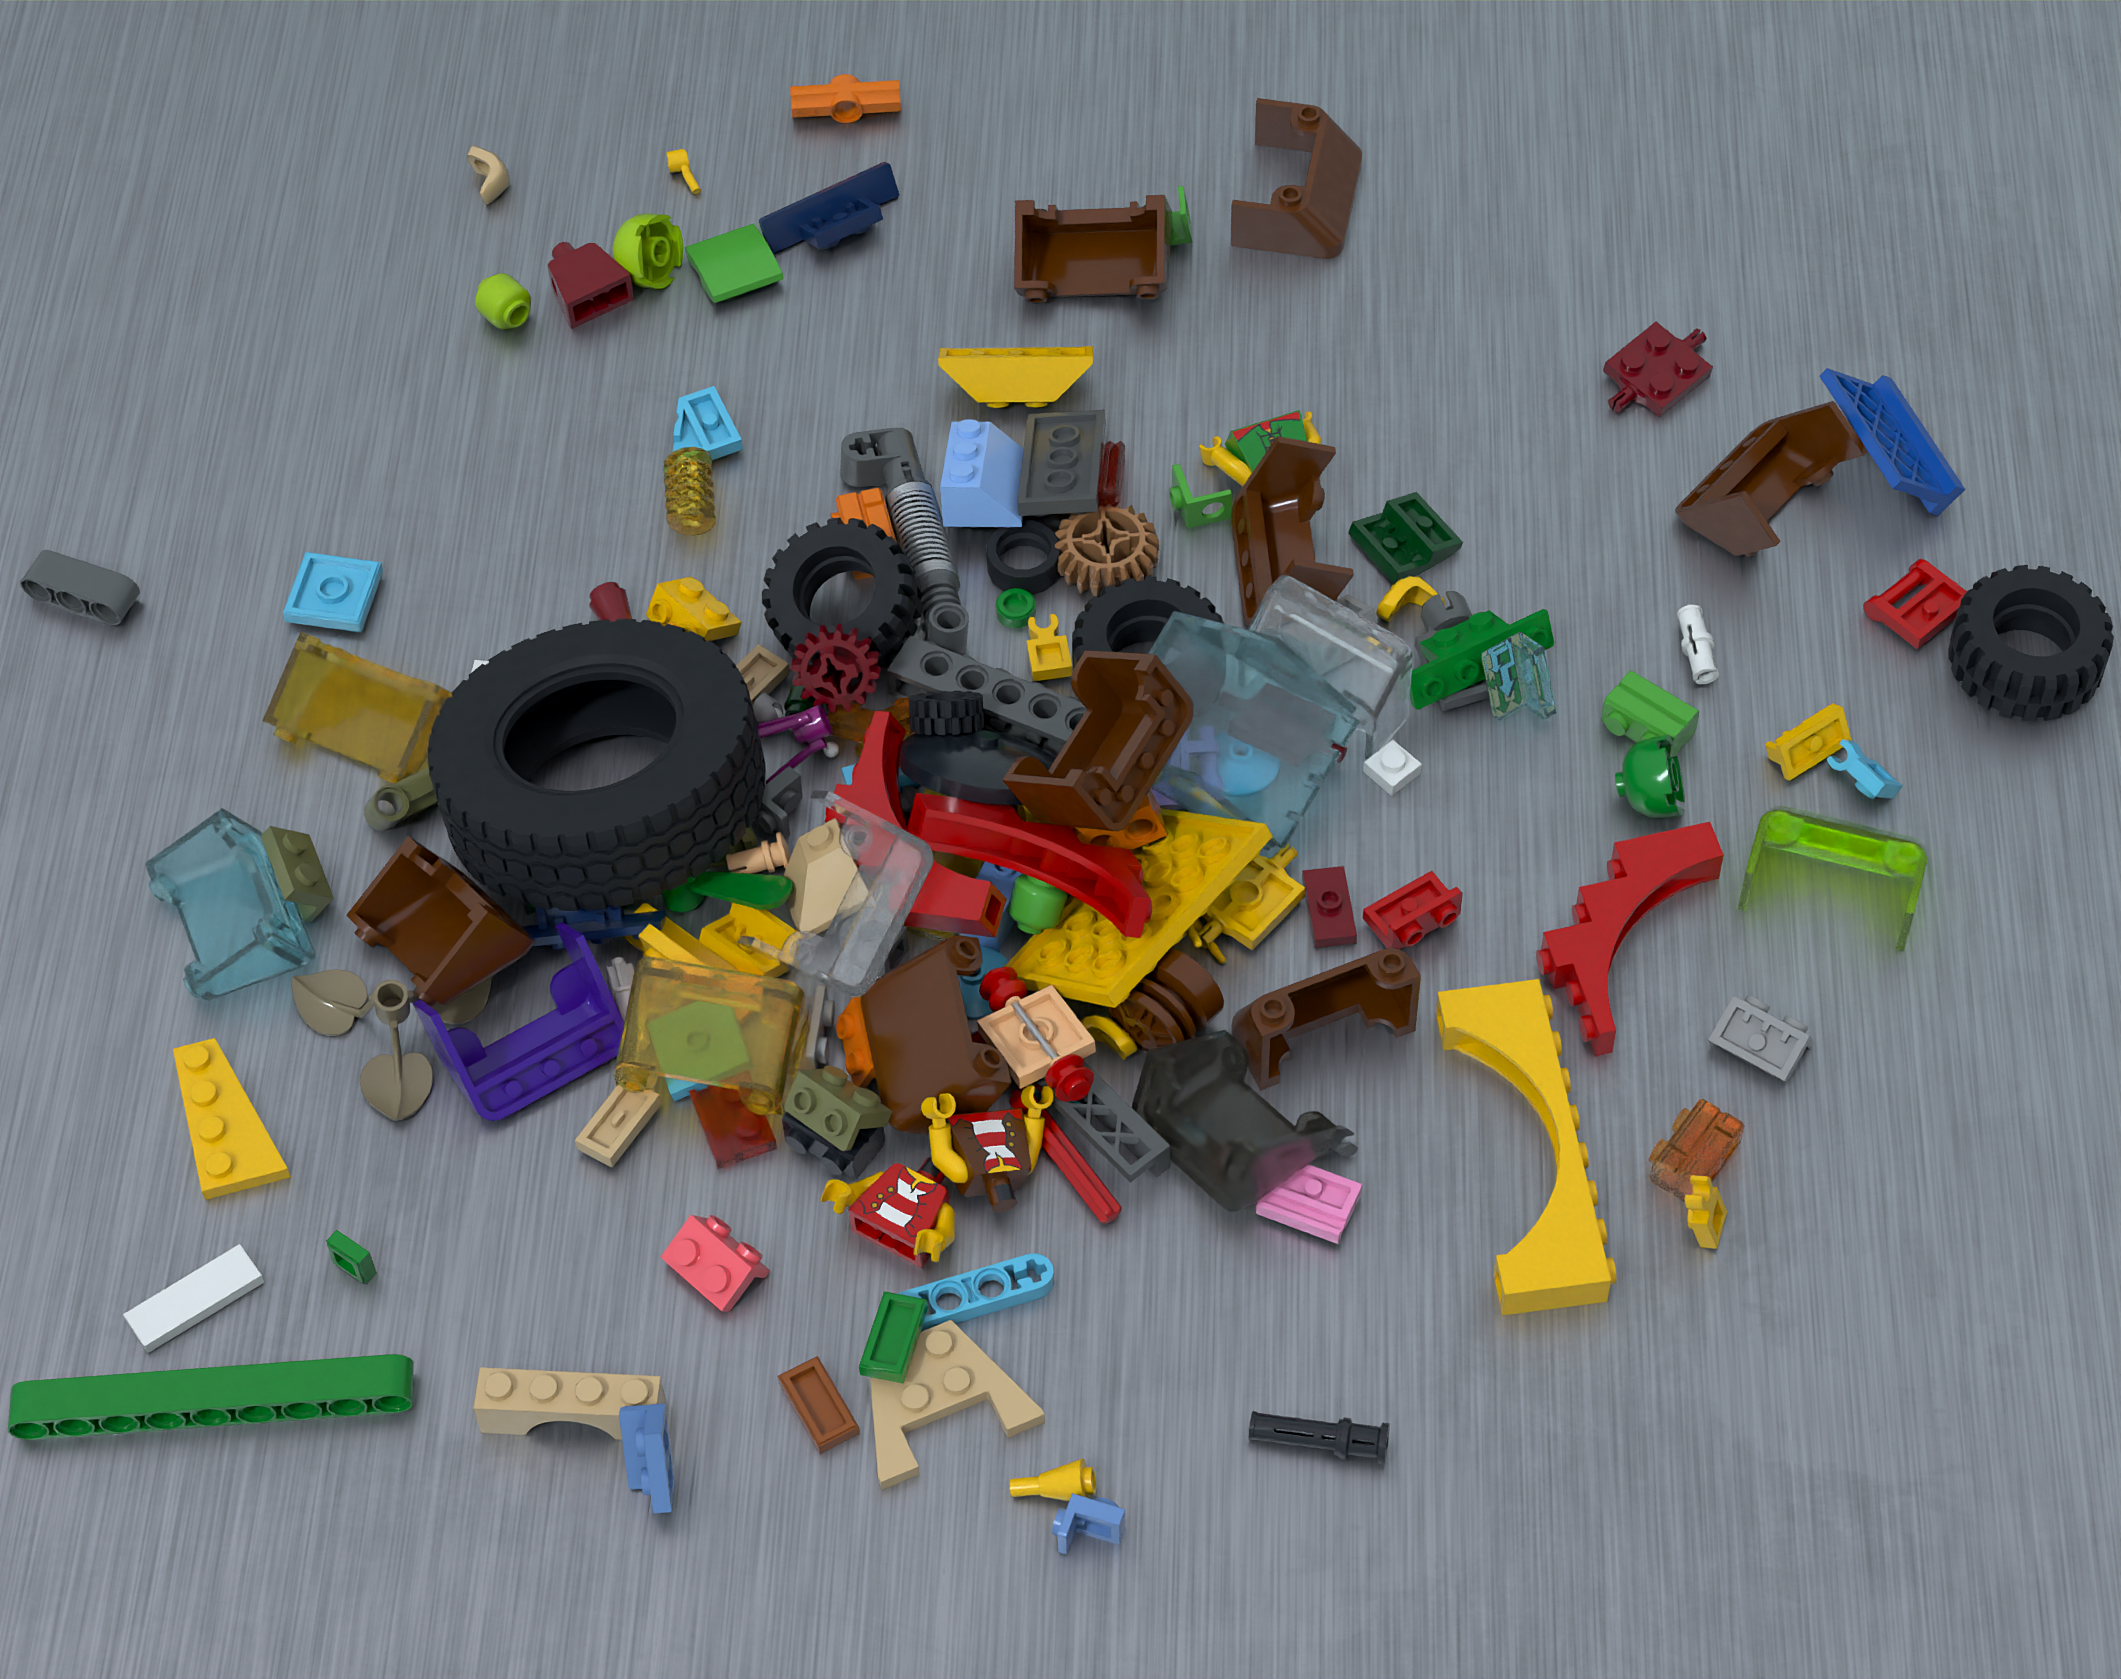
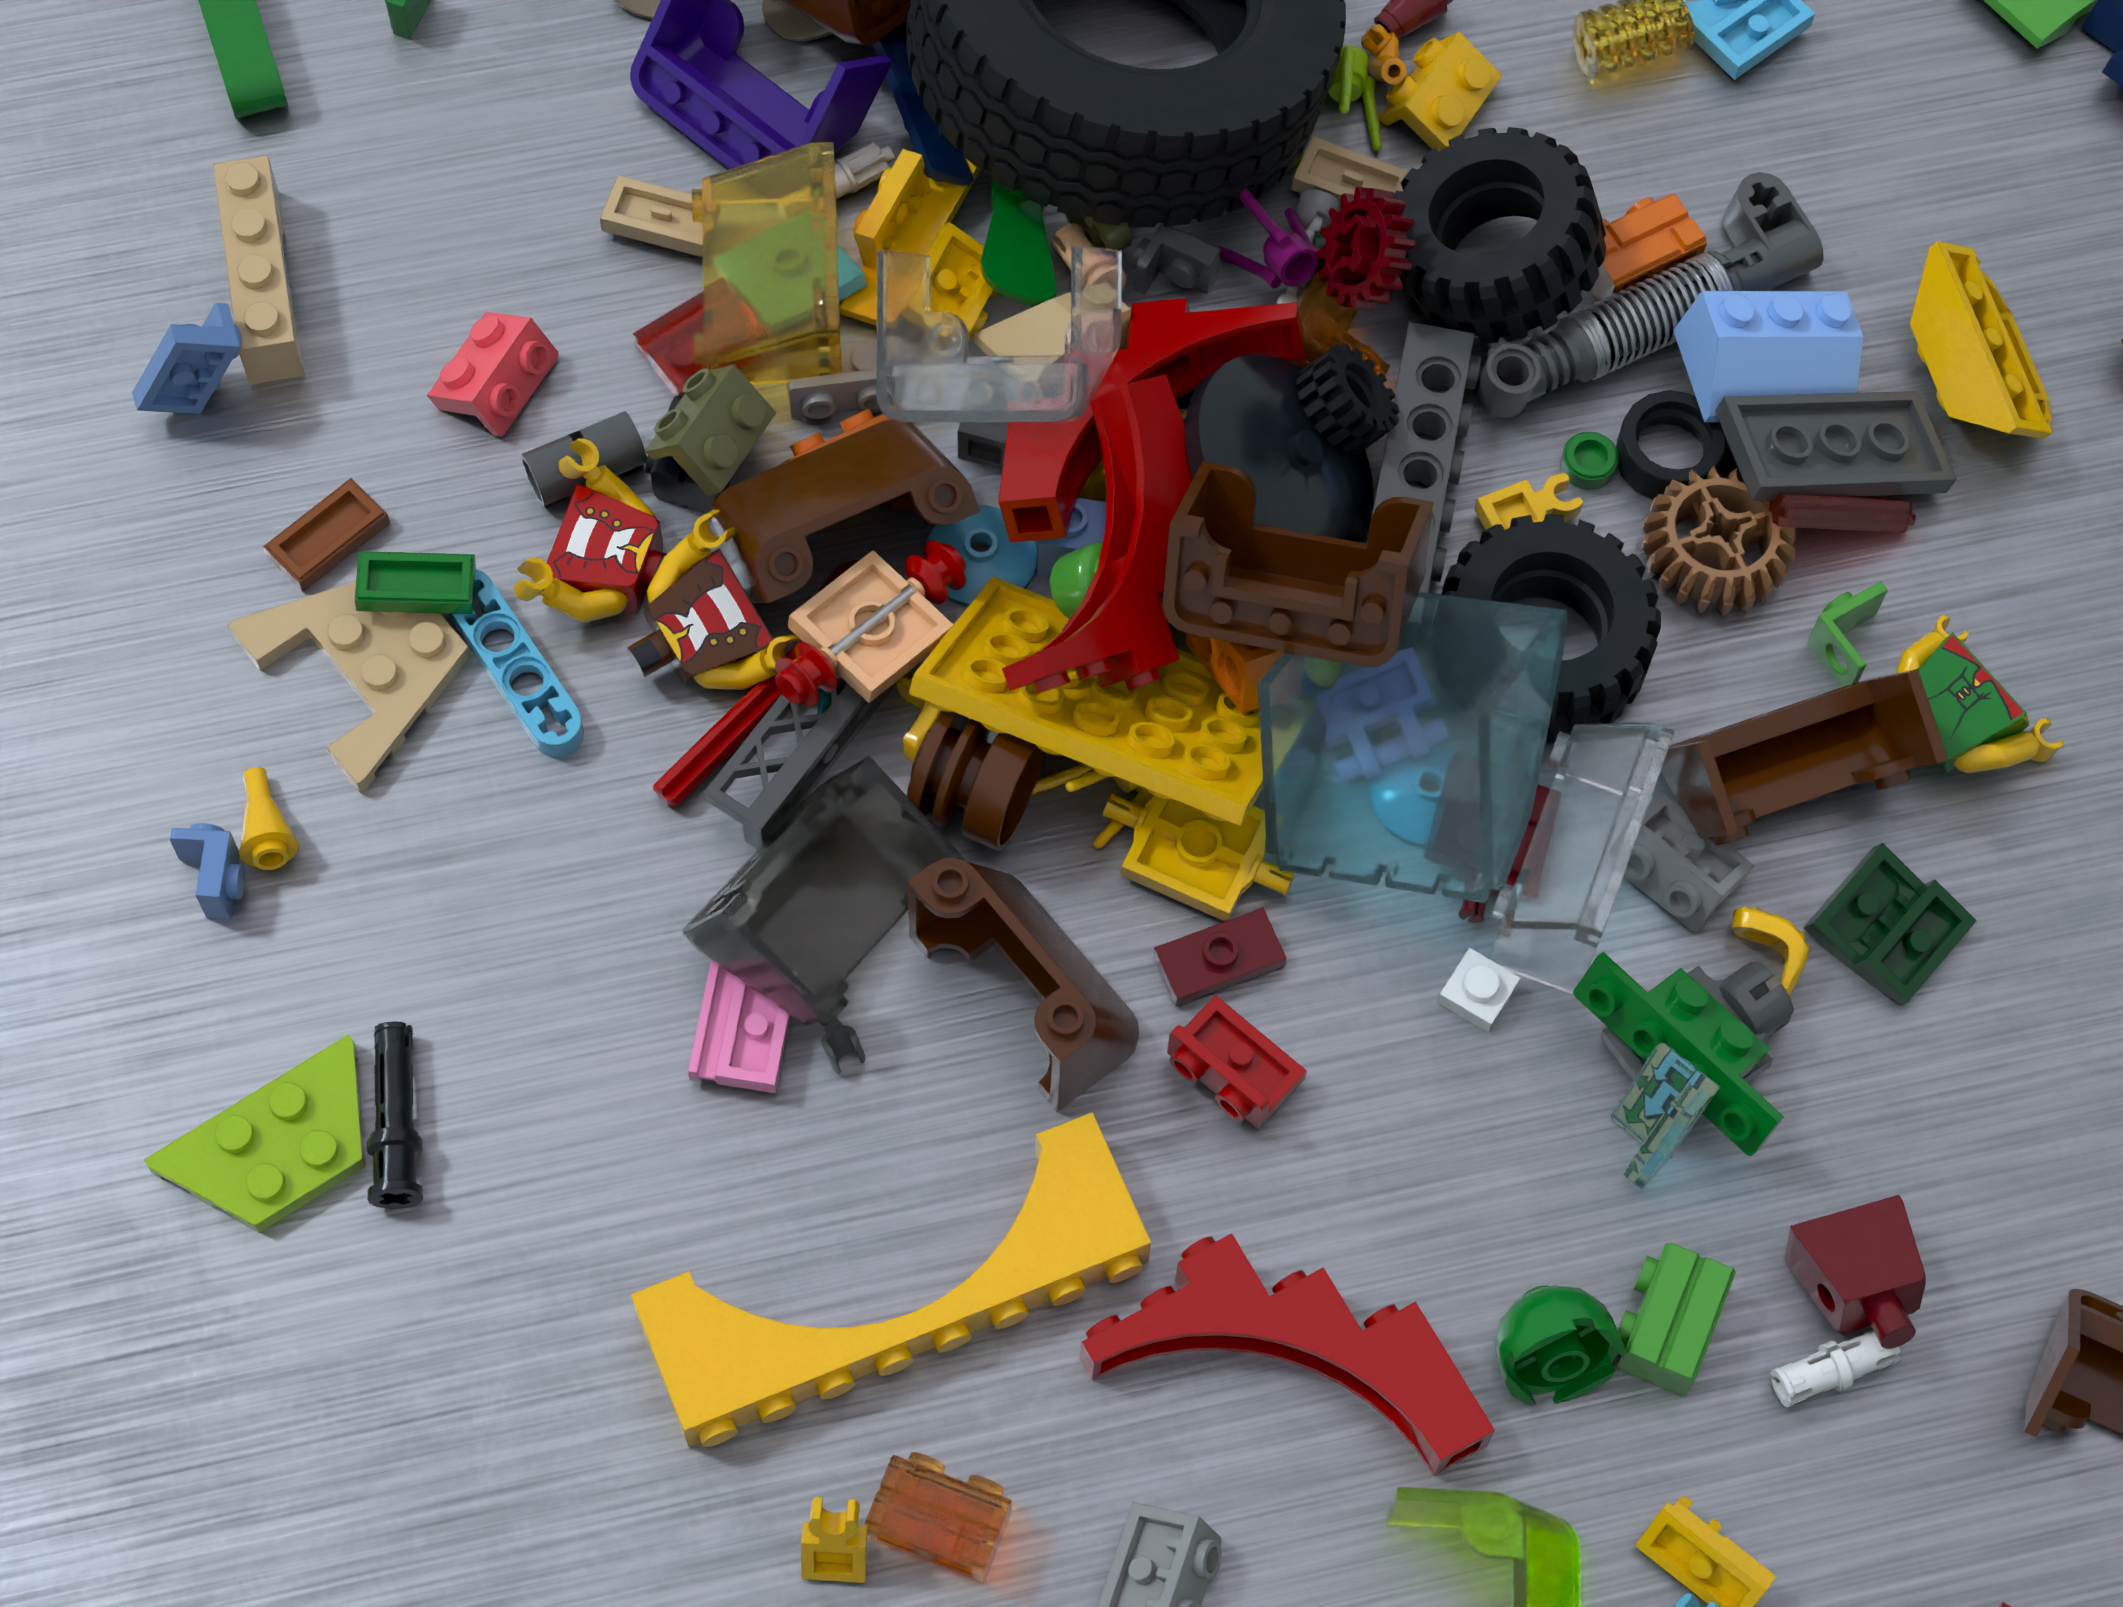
camera: 70 degrees right, 10 degrees up
none -> lime wing [143,1034,366,1233]
none -> dark grey pin [521,411,647,507]
none -> dark red torso [1785,1195,1926,1349]

